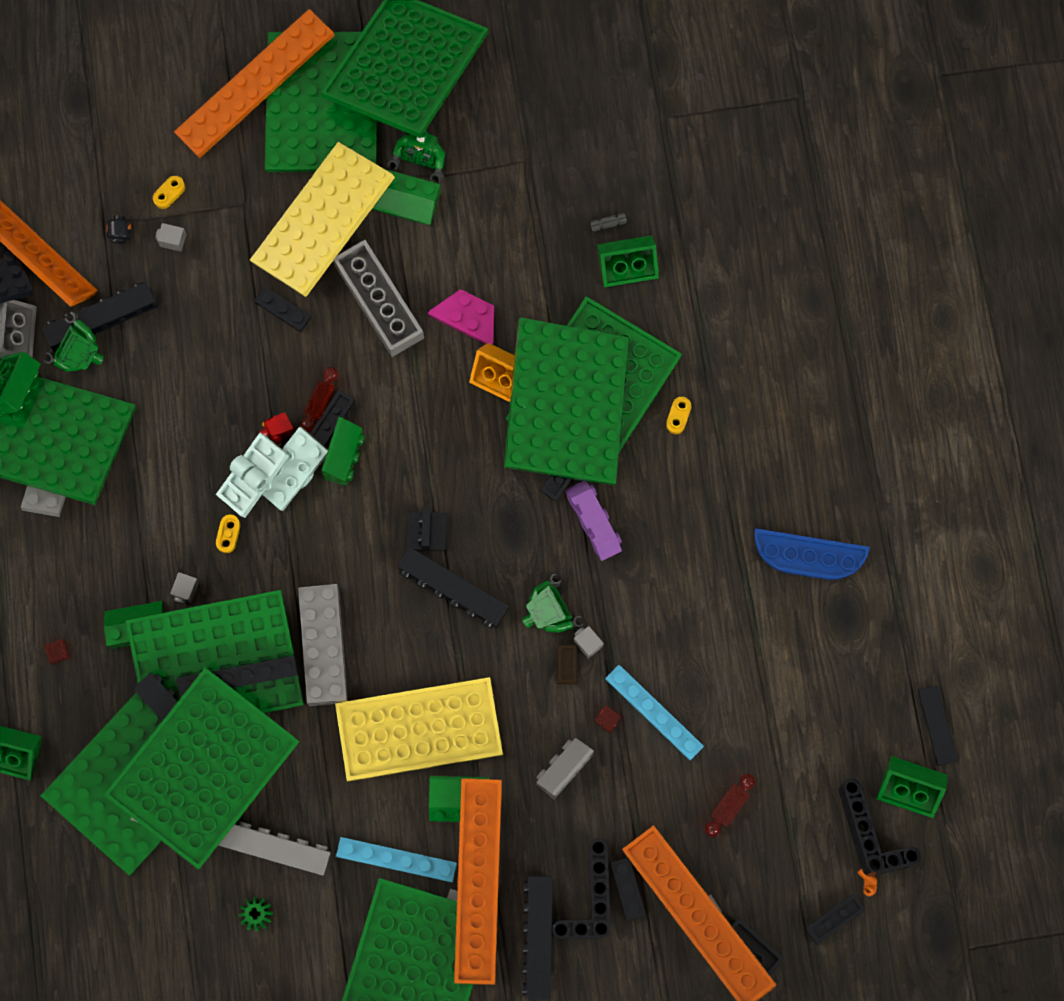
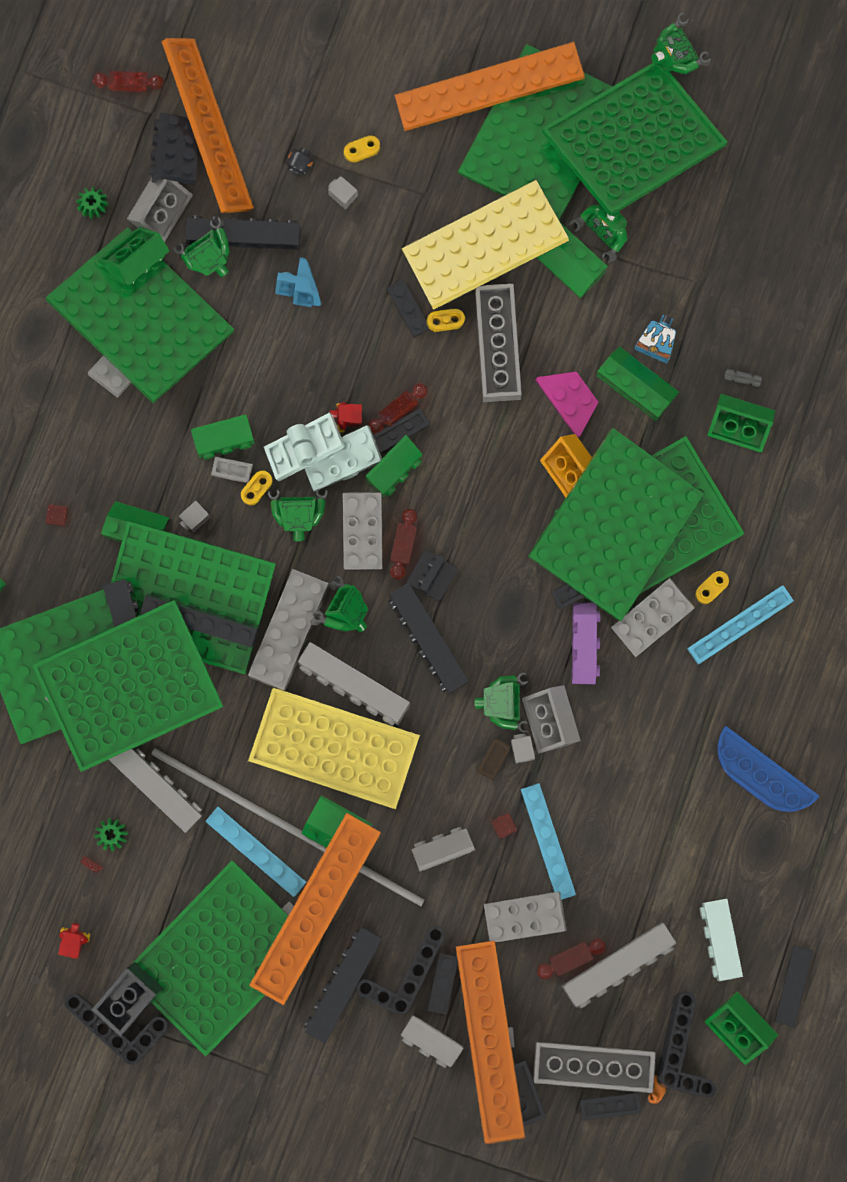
camera: 30 degrees right, 5 degrees up
none -> clear red tile [80,856,103,873]
none -> light grey piece [151,748,424,906]
none -> green slope [191,414,255,460]
none -> light grey plate [211,456,253,483]
none -> green torso [268,489,327,541]
none -> dark azure piece [275,257,321,307]
none -> light grey brick [298,642,410,726]
none -> green torso [310,576,368,632]
none -> light grey plate [343,492,382,569]
none -> clear red plate [390,509,417,580]
none -> light grey slope [401,1015,464,1068]
none -> yellow plate [427,309,465,332]
none -> light grey plate [484,892,567,942]
none -> light grey slope [522,685,581,754]
none -> light grey brick [533,1042,655,1093]
none -> light grey brick [562,923,676,1008]
none -> green slope [596,346,679,421]
none -> light grey plate [611,578,695,657]
none -> torso [634,315,676,364]
none -> medium azure plate [687,585,794,665]
none -> light aqua brick [700,899,743,981]

